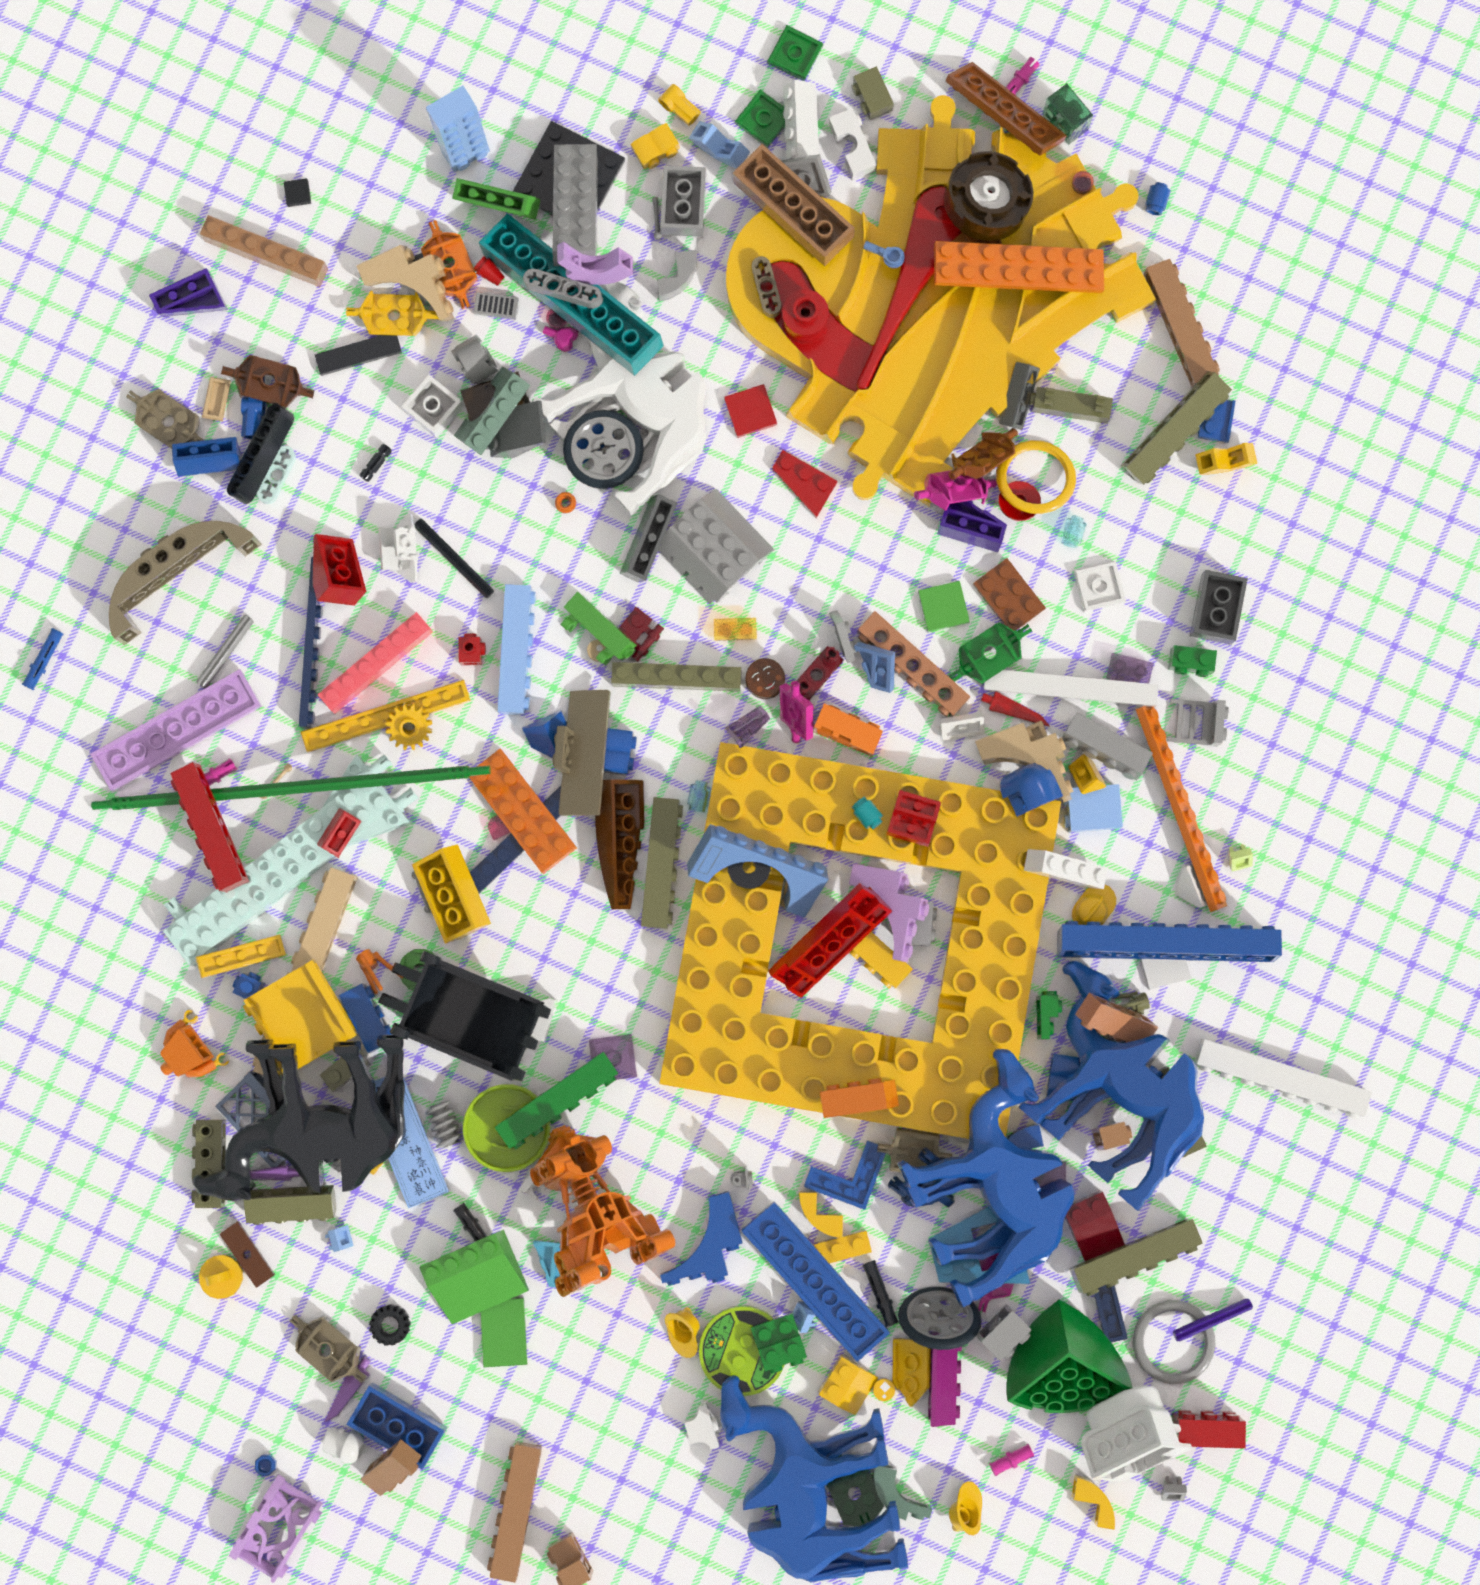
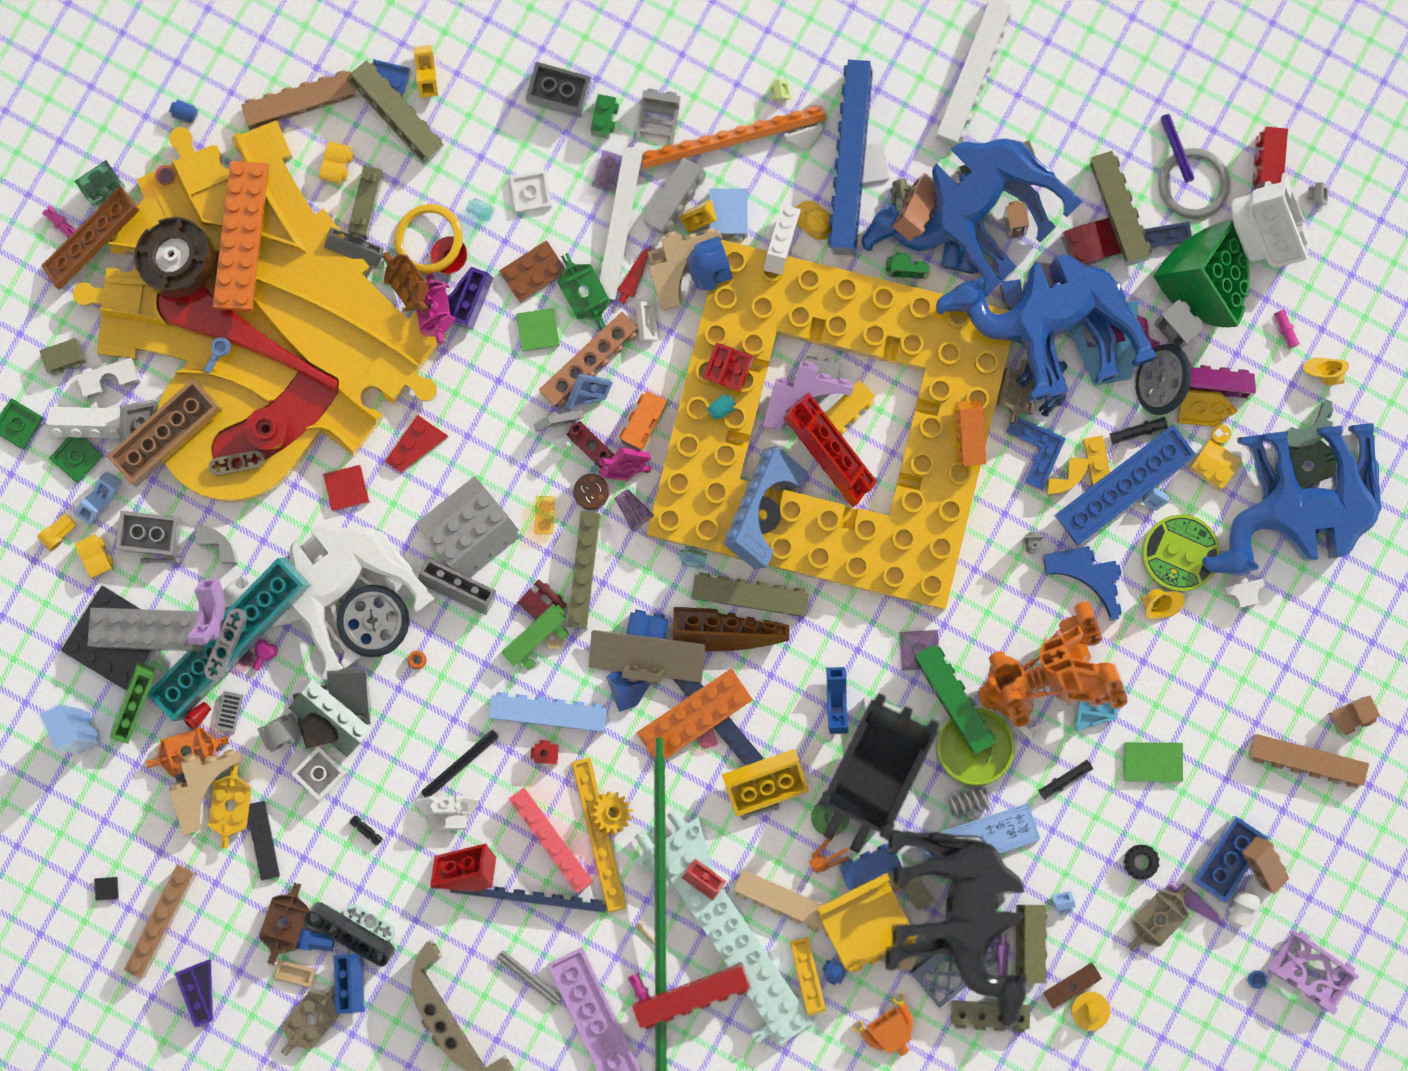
camera: 90 degrees left, 0 degrees up
bright green slope [419,1229,529,1324] -> none
green plate [750,1313,807,1374] -> none
yellow brick [1071,1475,1115,1530] -> none
none -> yellow brick [319,141,354,185]
none -> blue arch [826,667,849,734]

